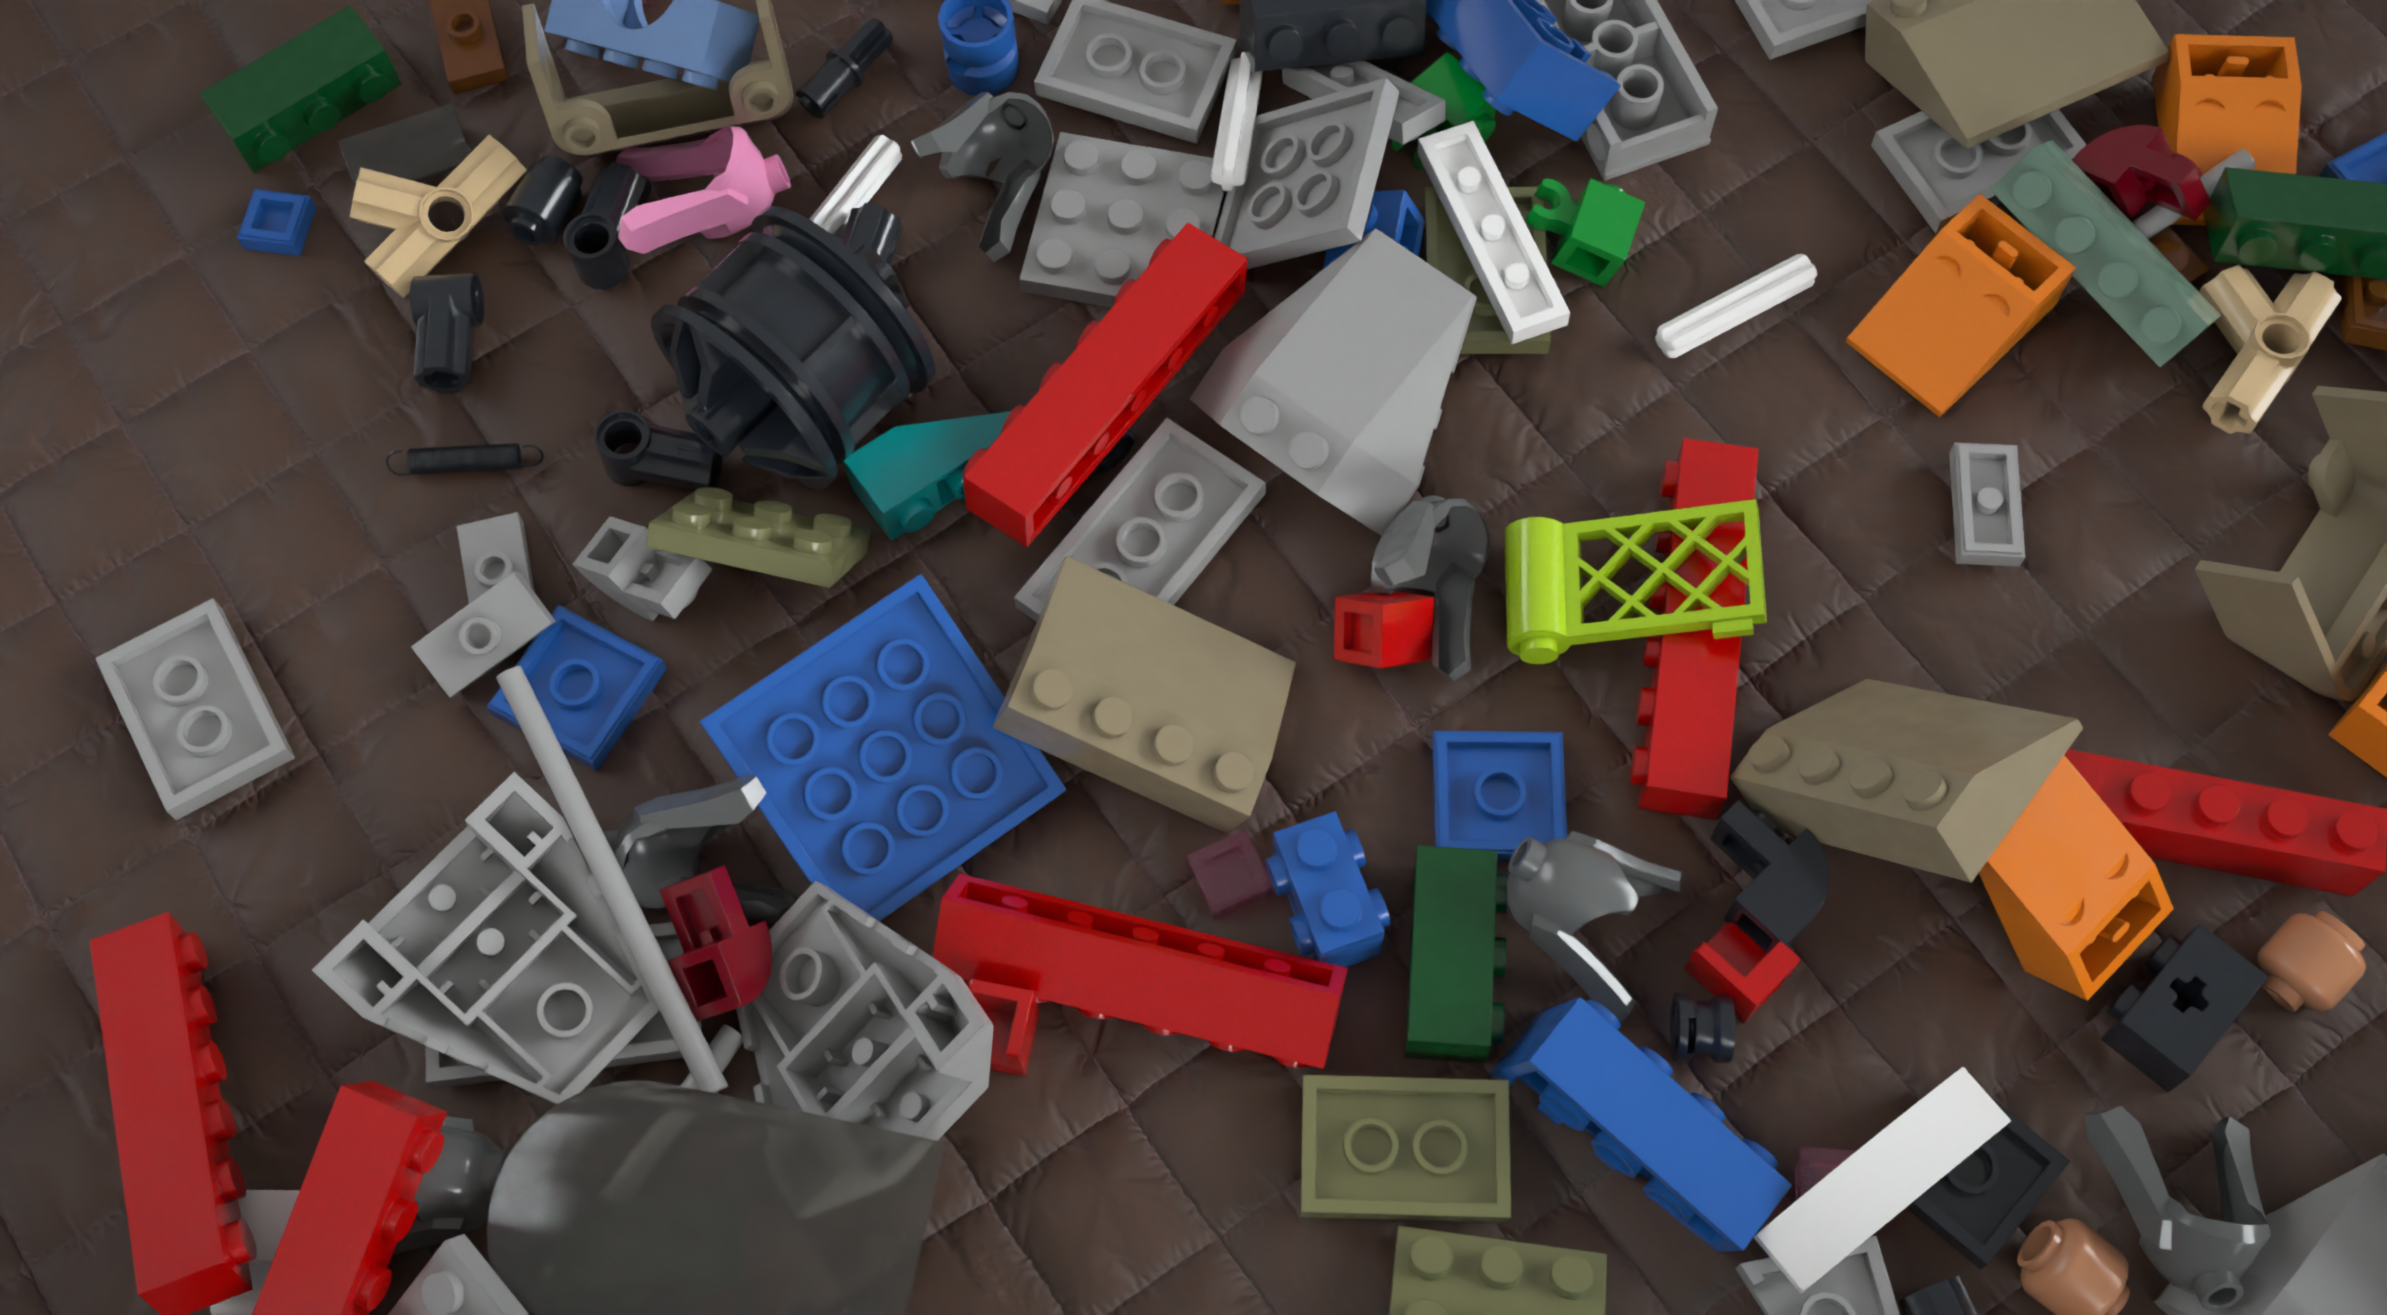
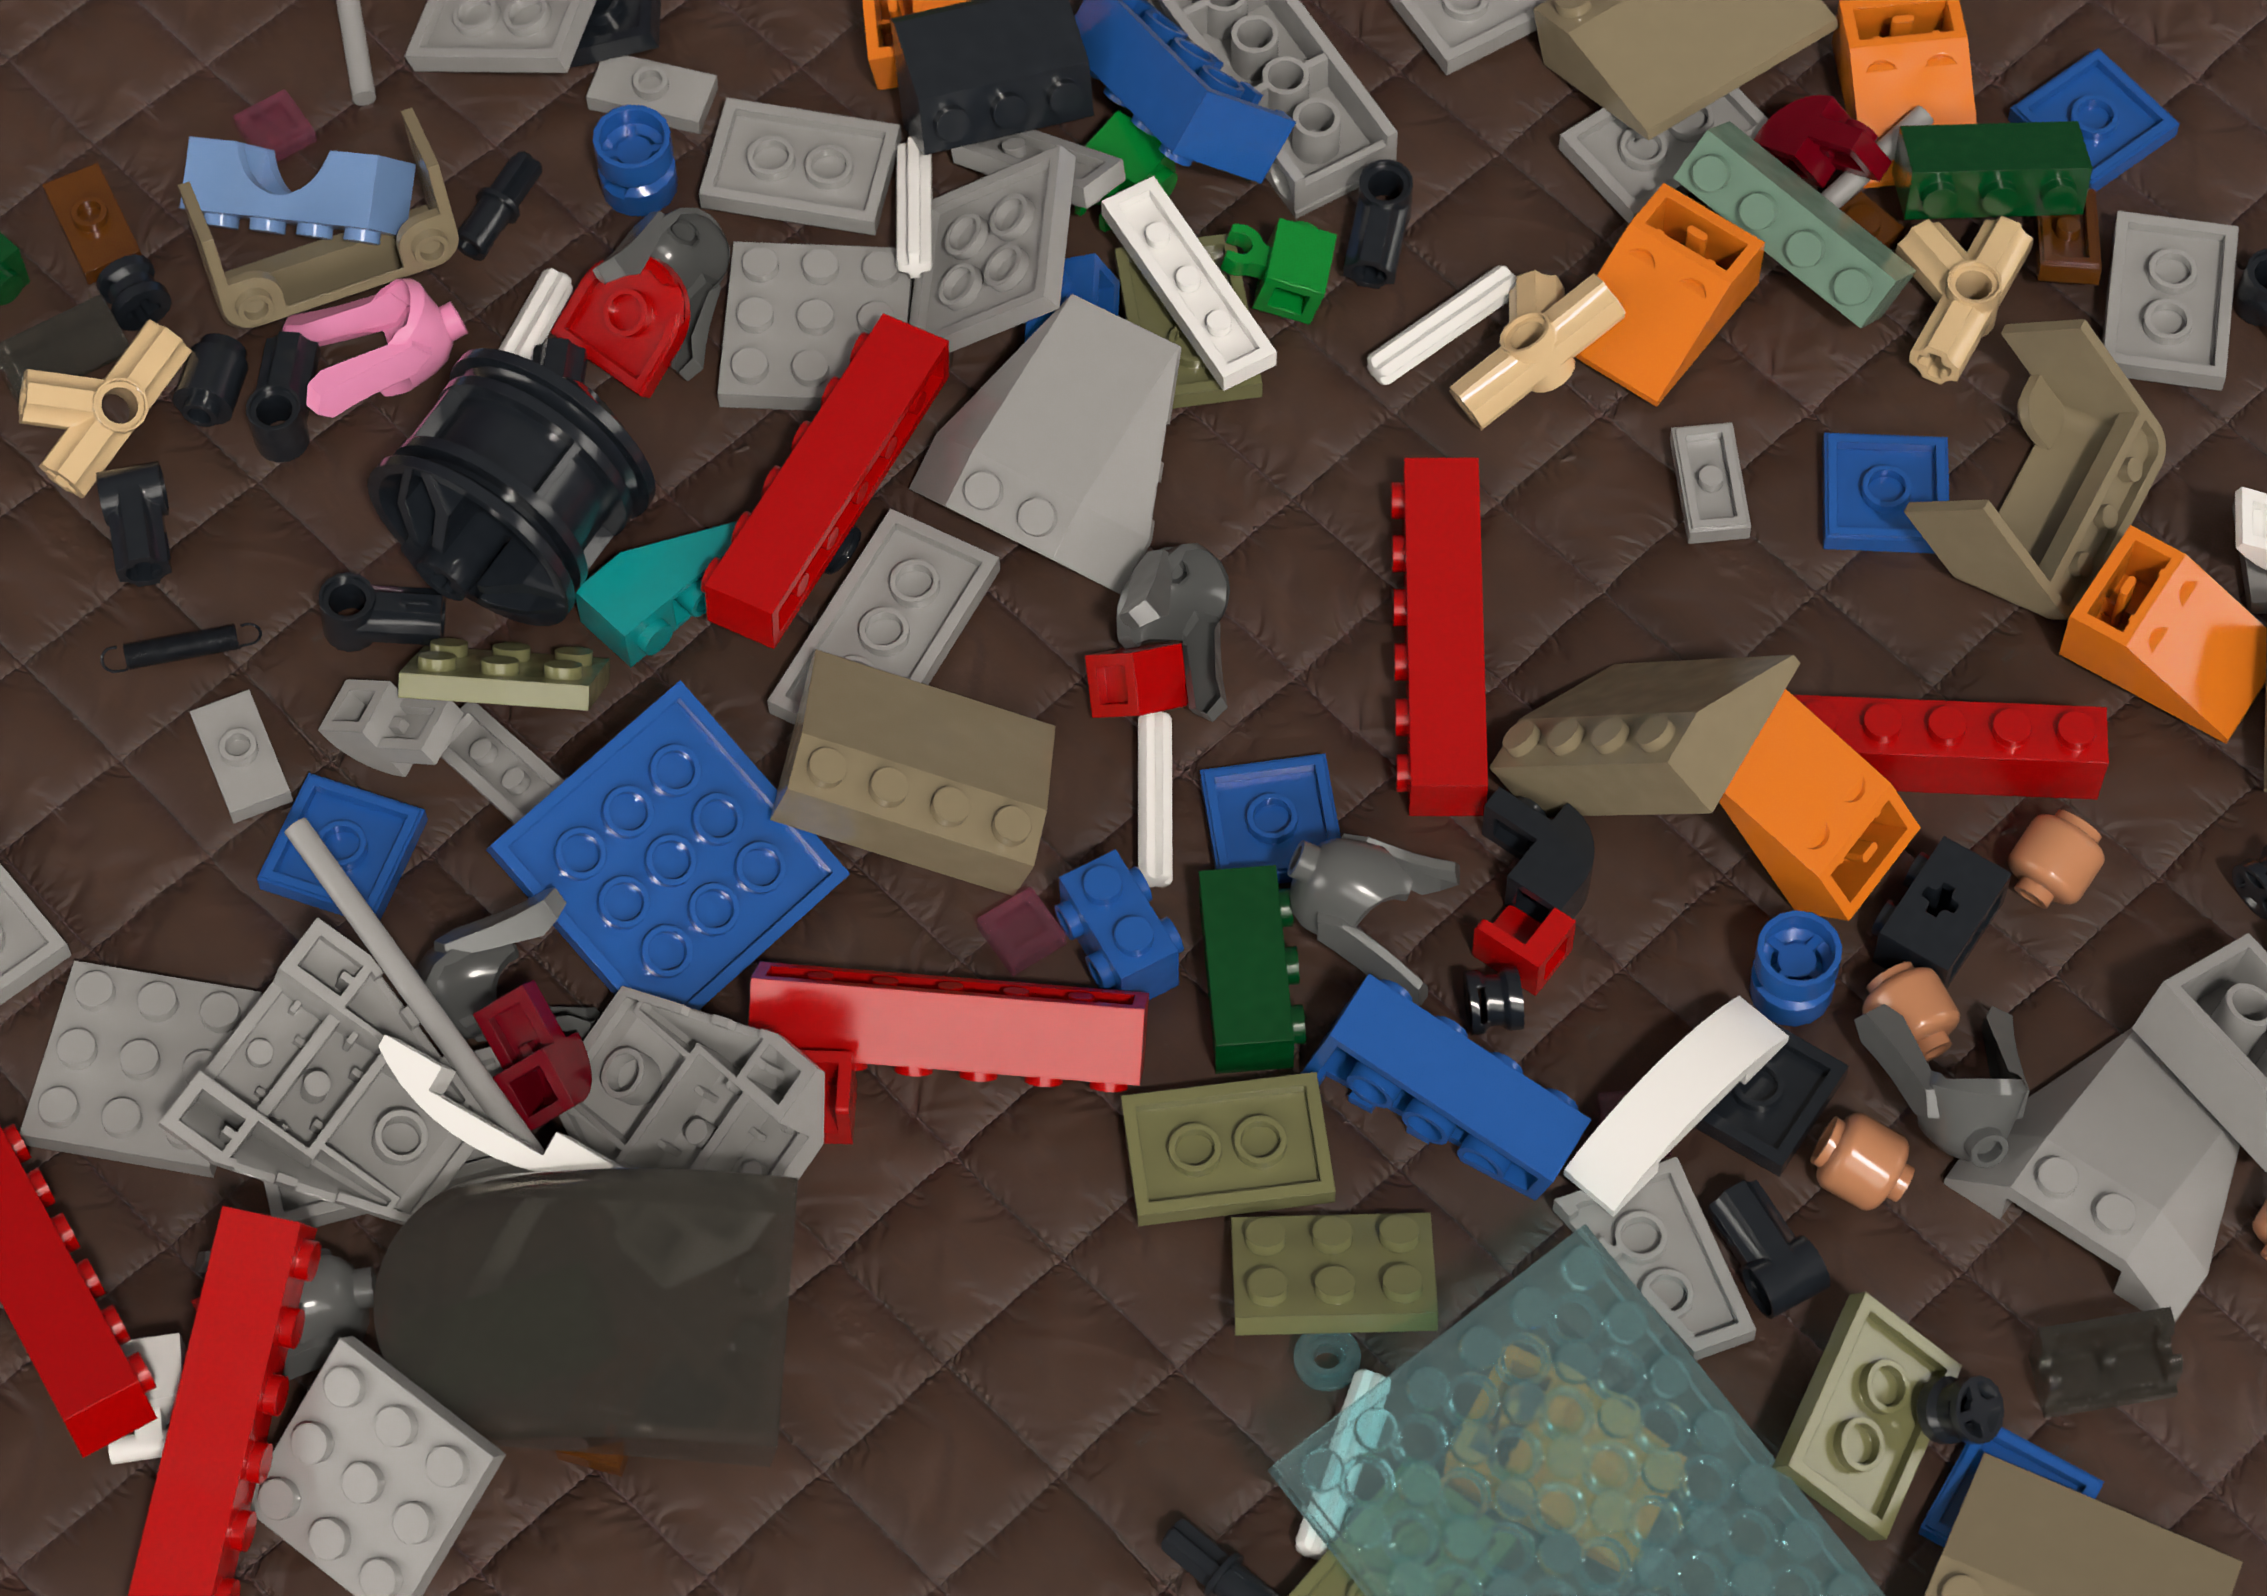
camera: 10 degrees left, 5 degrees down
light grey plate [411,571,556,698] -> none
lime piece [1504,499,1767,664] -> none
none -> light grey plate [19,961,262,1178]
none -> black wheel [96,254,172,331]
none -> white slope [378,1035,626,1181]
none -> light grey plate [441,702,564,824]
none -> red tile [550,256,690,398]
none -> white axle [1138,711,1173,888]
none -> black piece [1343,159,1413,289]
none -> tan piece [1449,270,1626,430]
none -> blue wheel [1749,910,1842,1027]
none -> blue tile [1822,432,1949,553]
none -> nougat head [1862,962,1961,1062]

